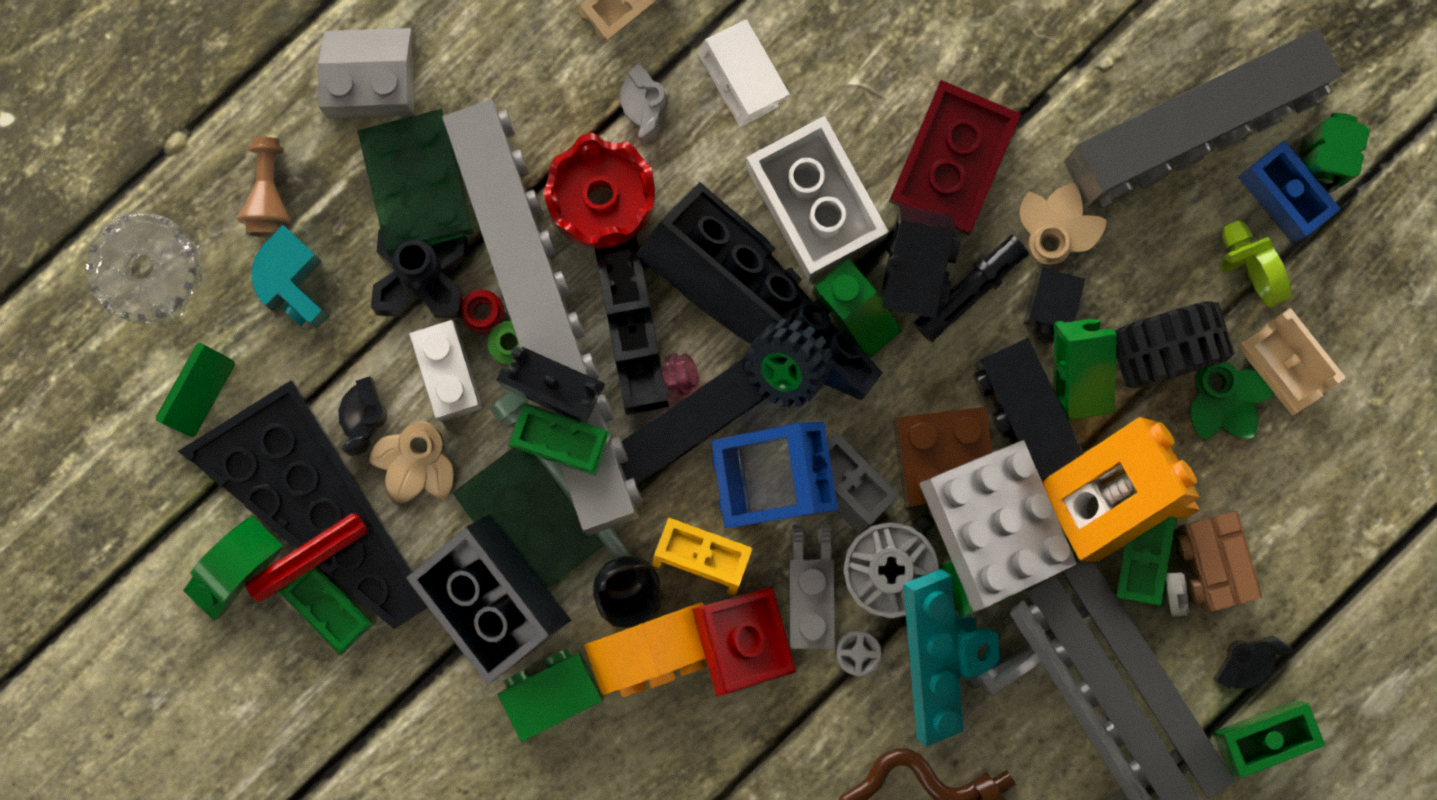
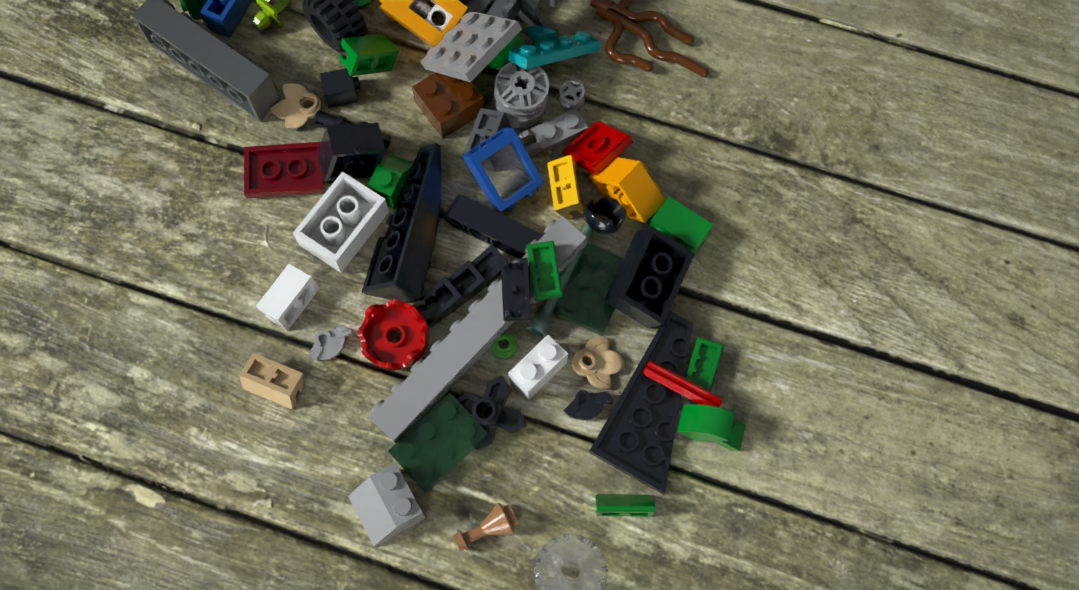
camera: 115 degrees left, 15 degrees down
teal brick [252,225,329,328] -> none
red plate [461,289,504,334] -> none
clear pink plate [661,353,699,396] -> none
black wheel [744,319,833,407] -> none
black brick [973,337,1084,479] -> none

